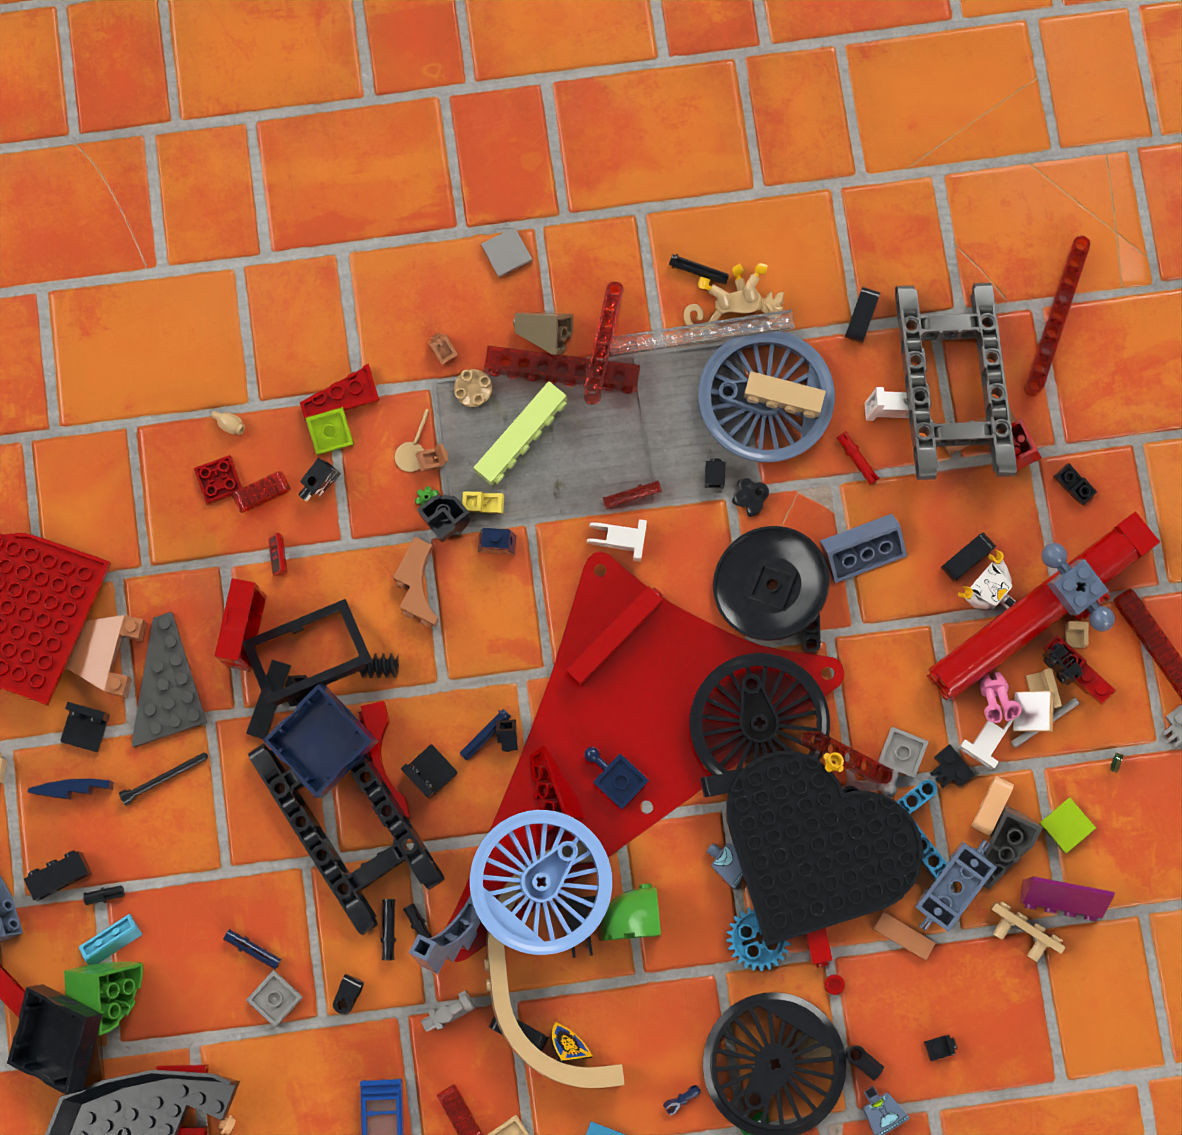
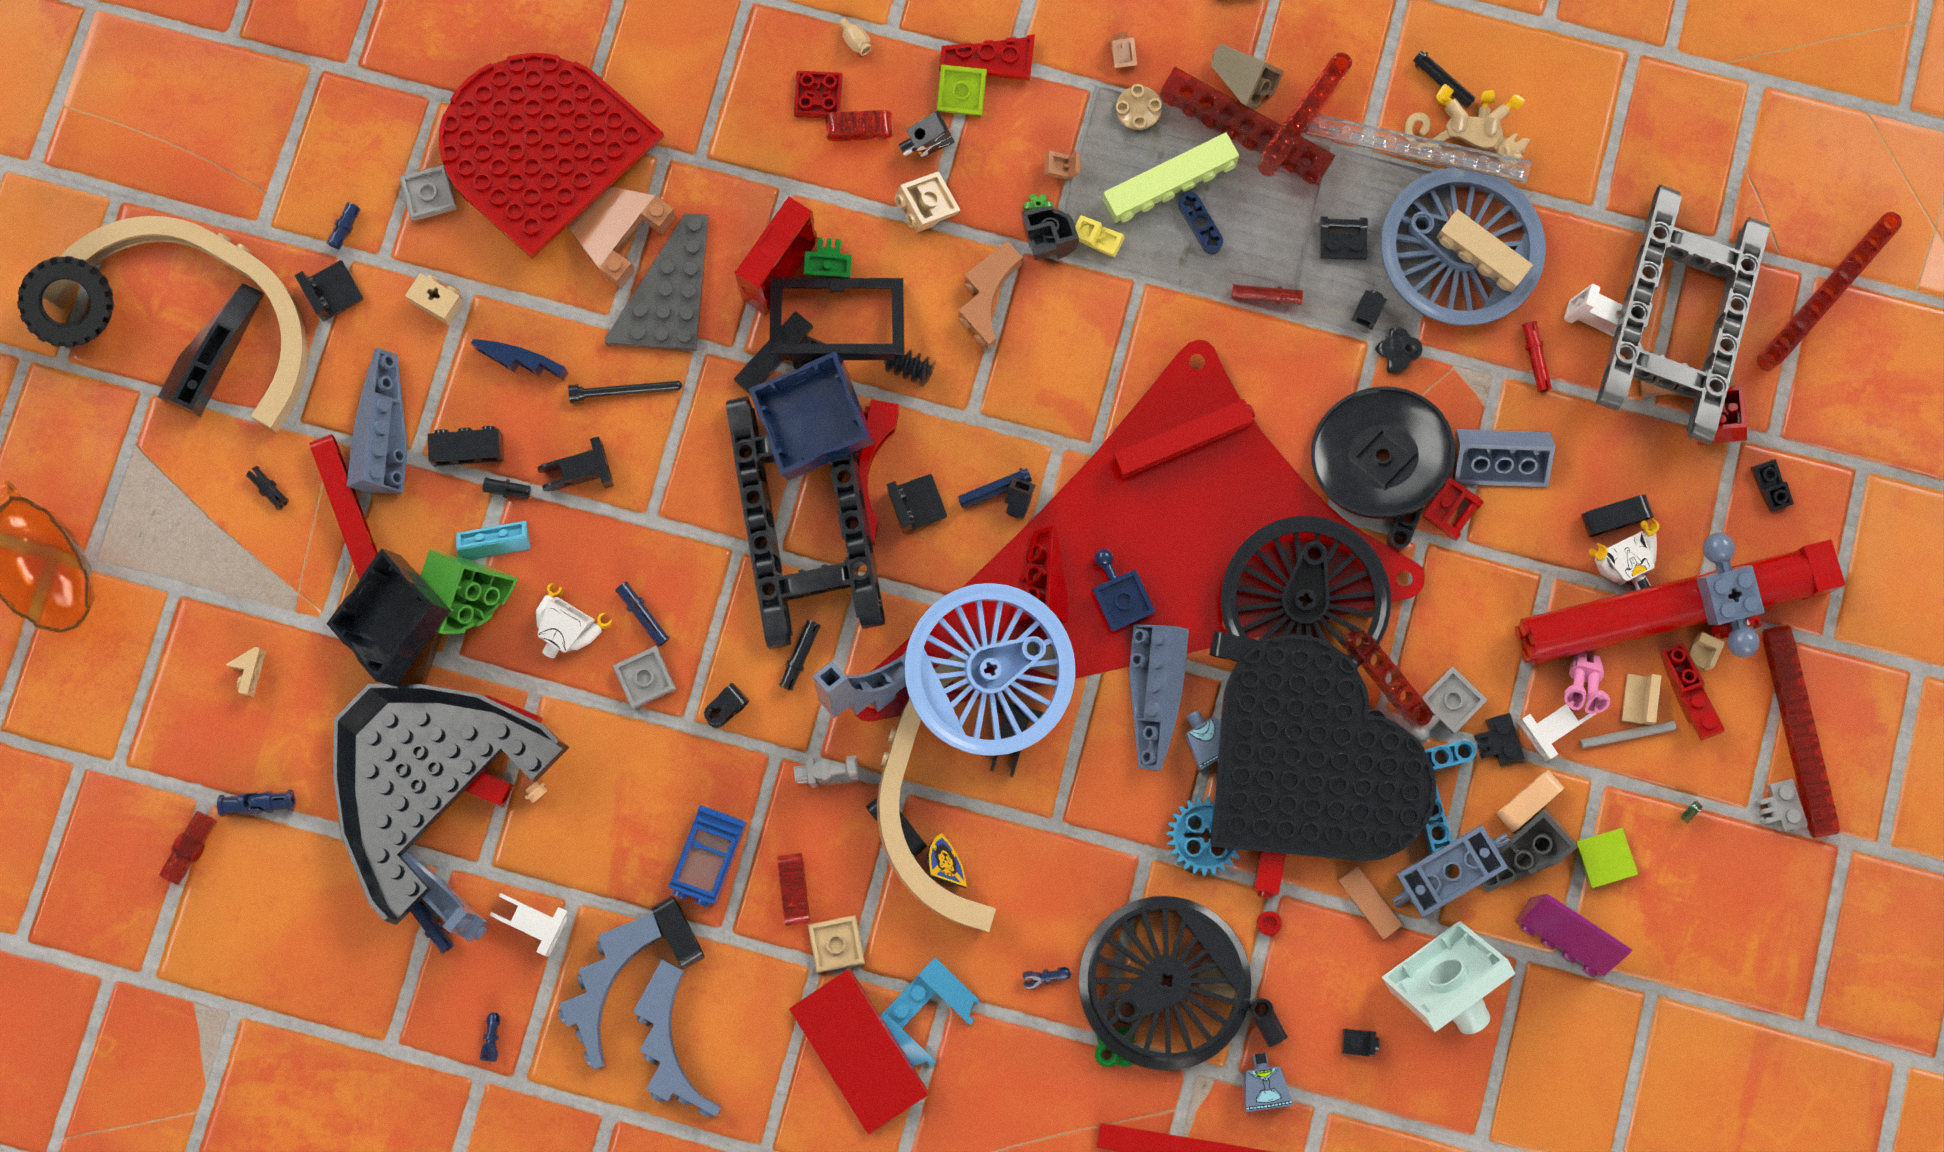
camera: 20 degrees right, 0 degrees up
black bracket [60,702,110,752] -> none
red slope [268,533,288,576] -> none
tan piece [395,409,429,472] -> none
black pin [403,903,432,938] -> none
dark blue torso [478,528,516,555] -> none
white piece [587,519,647,562] -> none
bright green brick [599,884,661,941] -> none
yellow plate [823,753,844,772] -> none
black beam [845,286,881,343] -> none
tan plate [990,901,1065,962] -> none
tile [1013,691,1054,732] -> none
black hinge [1043,643,1083,685] -> none
none -> white torso [536,583,612,658]
none -> black piece [537,436,614,492]
none -> green hinge [804,237,852,278]
none -> tan plate [895,171,960,233]
none -> sand blue wedge [1129,624,1189,771]
none -> dark blue beam [1179,192,1223,254]
none -> black plate [1320,216,1368,260]
none -> light aqua piece [1382,921,1516,1034]
none -> red plate [1422,477,1484,541]

